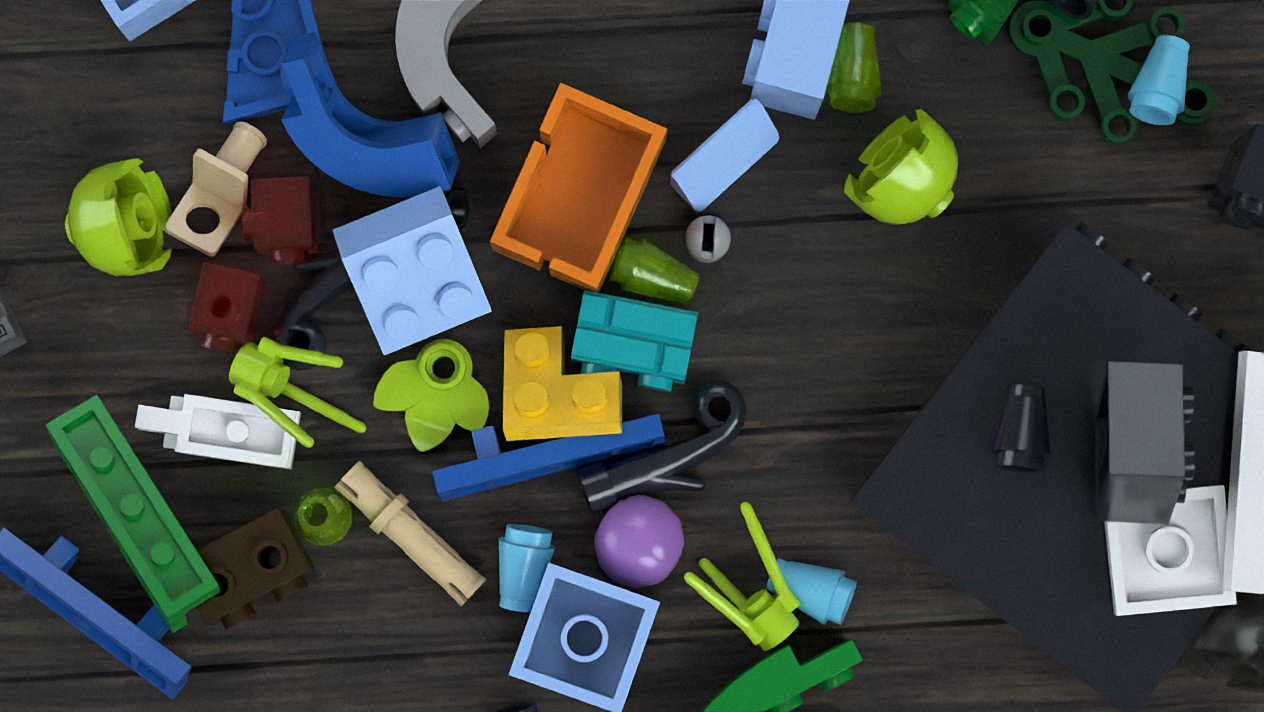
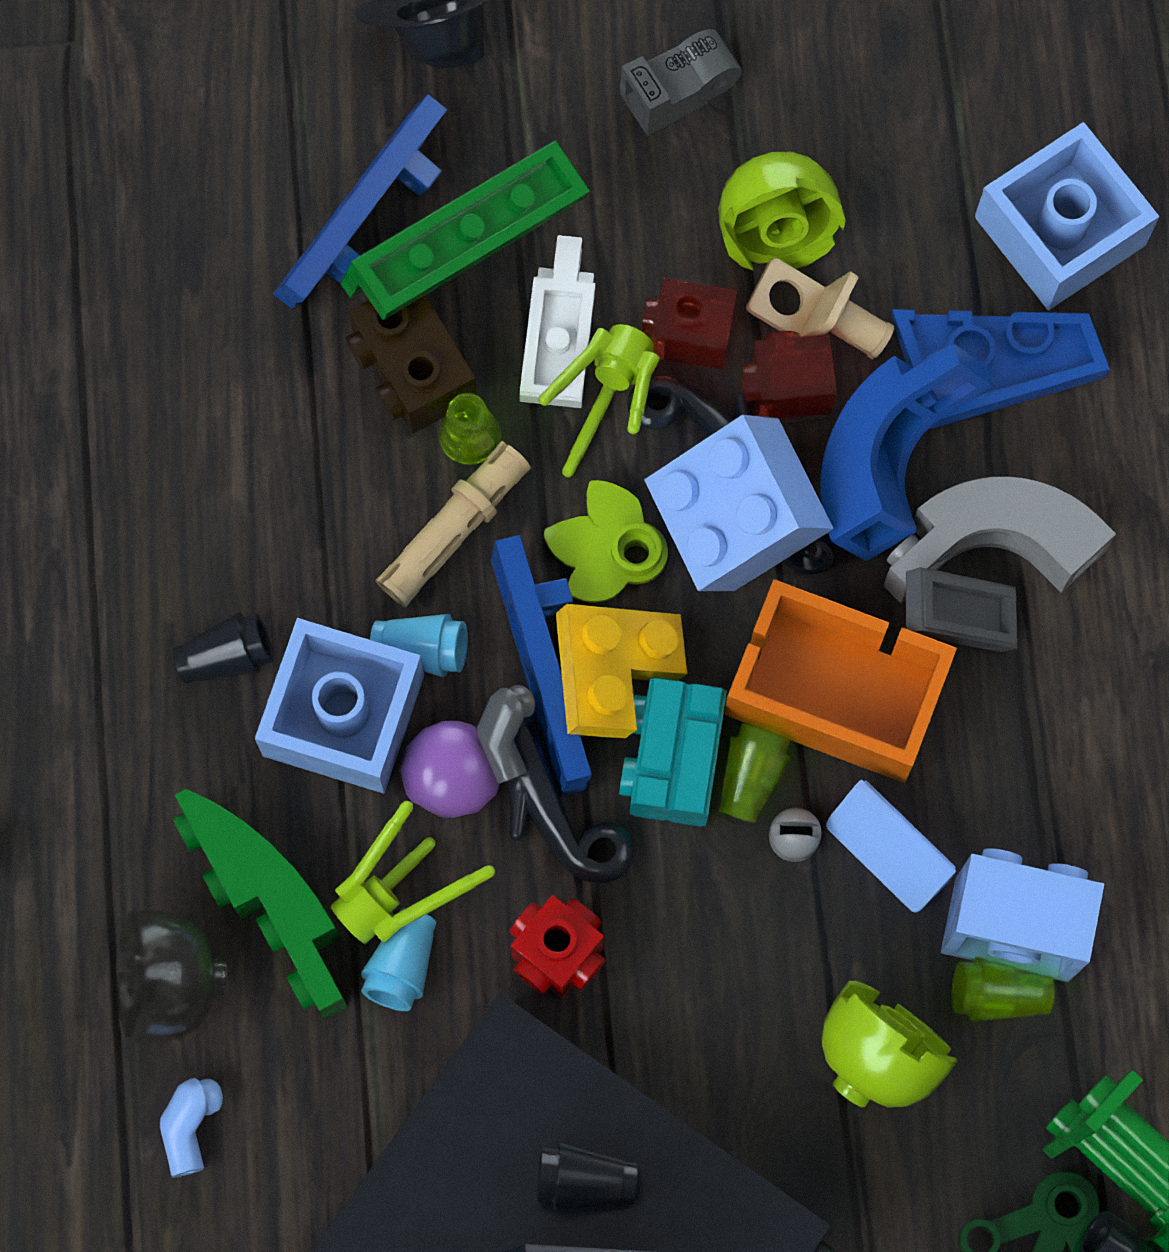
camera: 90 degrees right, 10 degrees down
none -> dark grey arm [477,685,535,784]
none -> red brick [509,895,606,999]
none -> dark grey tile [906,567,1017,652]

